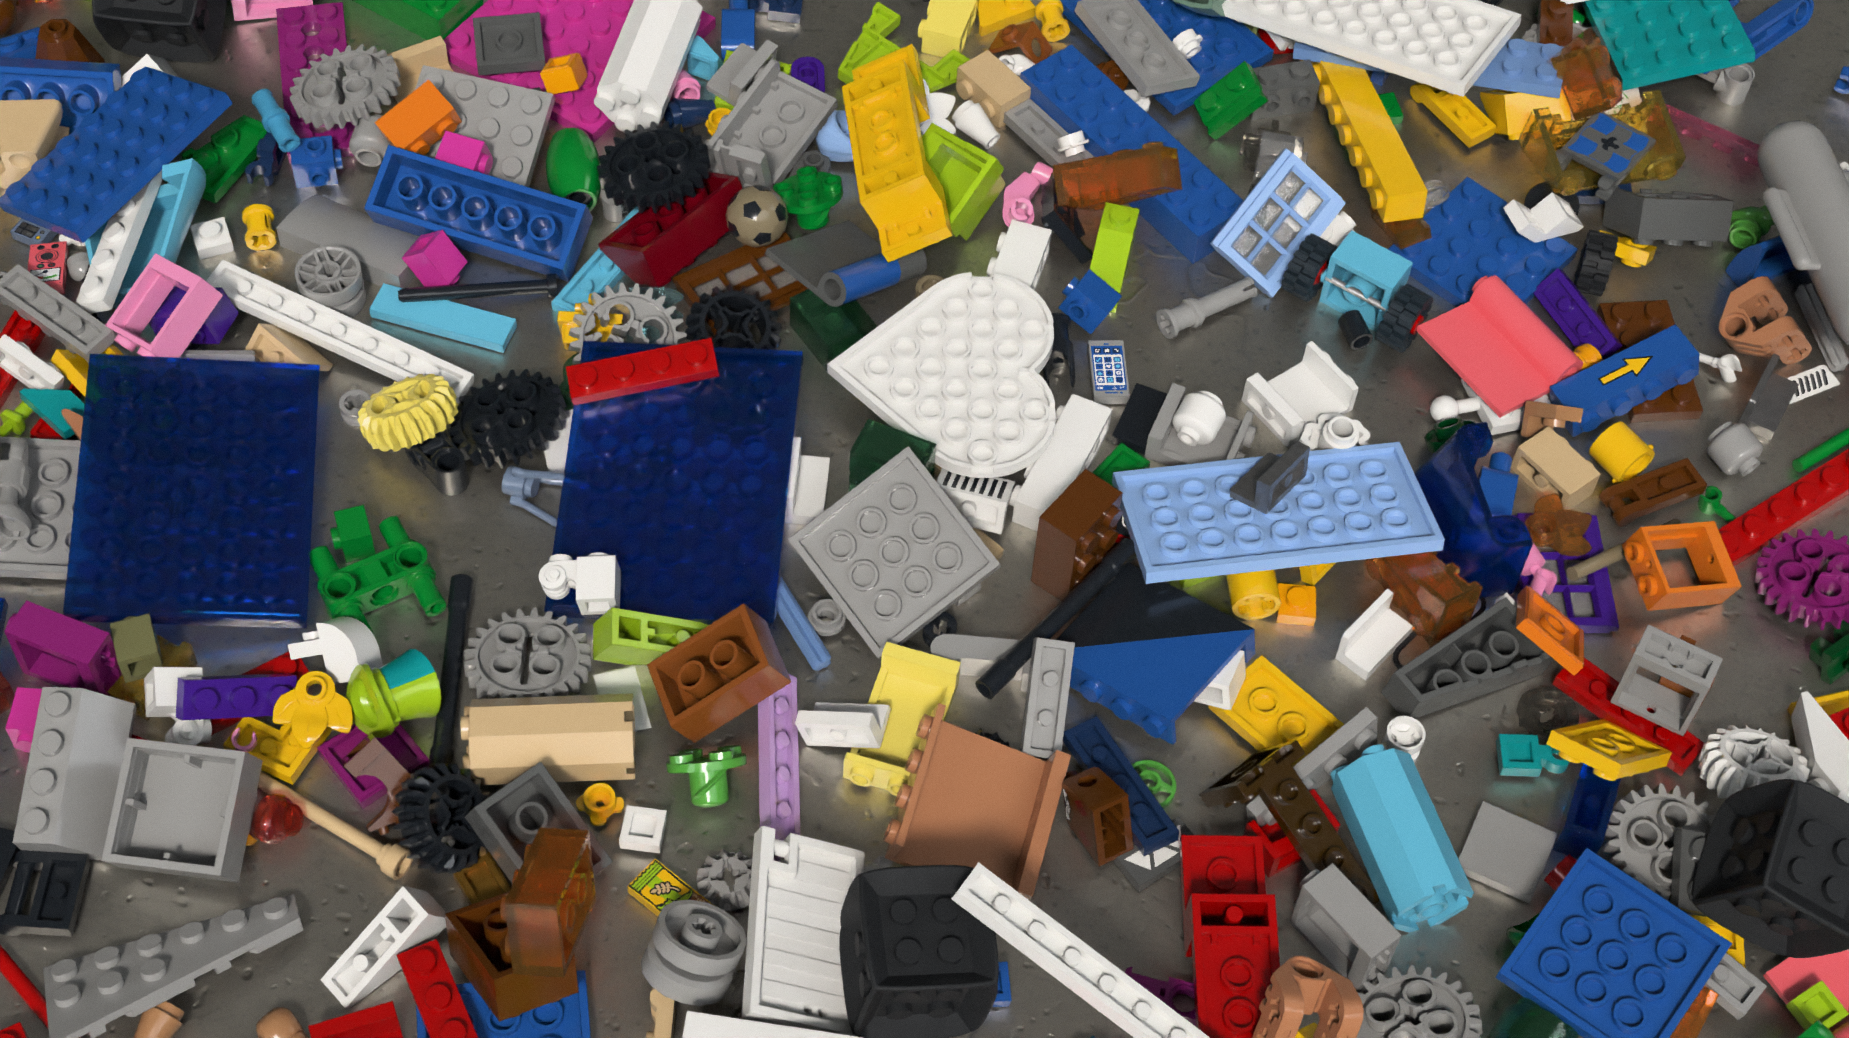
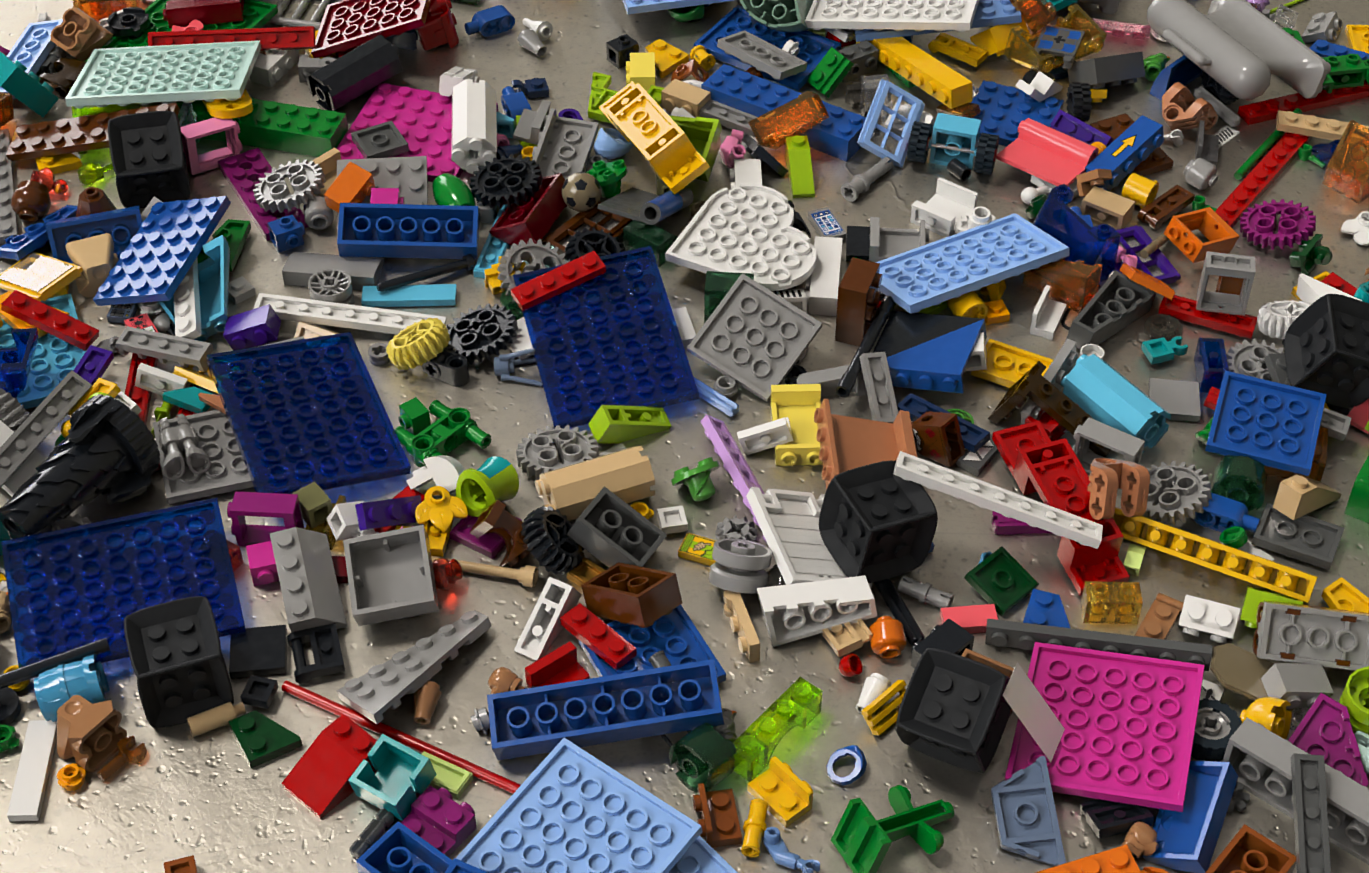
camera: 15 degrees left, 10 degrees down
bright pink window [105,253,223,367] -> none
yellow bush [242,204,277,251] -> none
dark blue plate [245,132,287,186] -> none
dark azure pin [252,89,300,153] -> none
dark pink brick [402,230,468,287] -> none
black piece [428,574,474,765] -> none
clear orange brick [500,827,596,978] -> none
white brick [539,552,621,615] -> none
light orange slope [540,53,587,94] -> none
dark orange brick [647,603,792,743] -> none
light grey plate [714,139,773,189] -> none
white plate [1057,130,1089,157] -> none
blue brick [1058,269,1122,335] -> none
white head [1172,390,1226,446] -> none
flat silver panel [1230,441,1310,514] -> none
clear orange plate [1523,493,1592,556] -> none
yellow plate [1546,719,1672,781] -> none

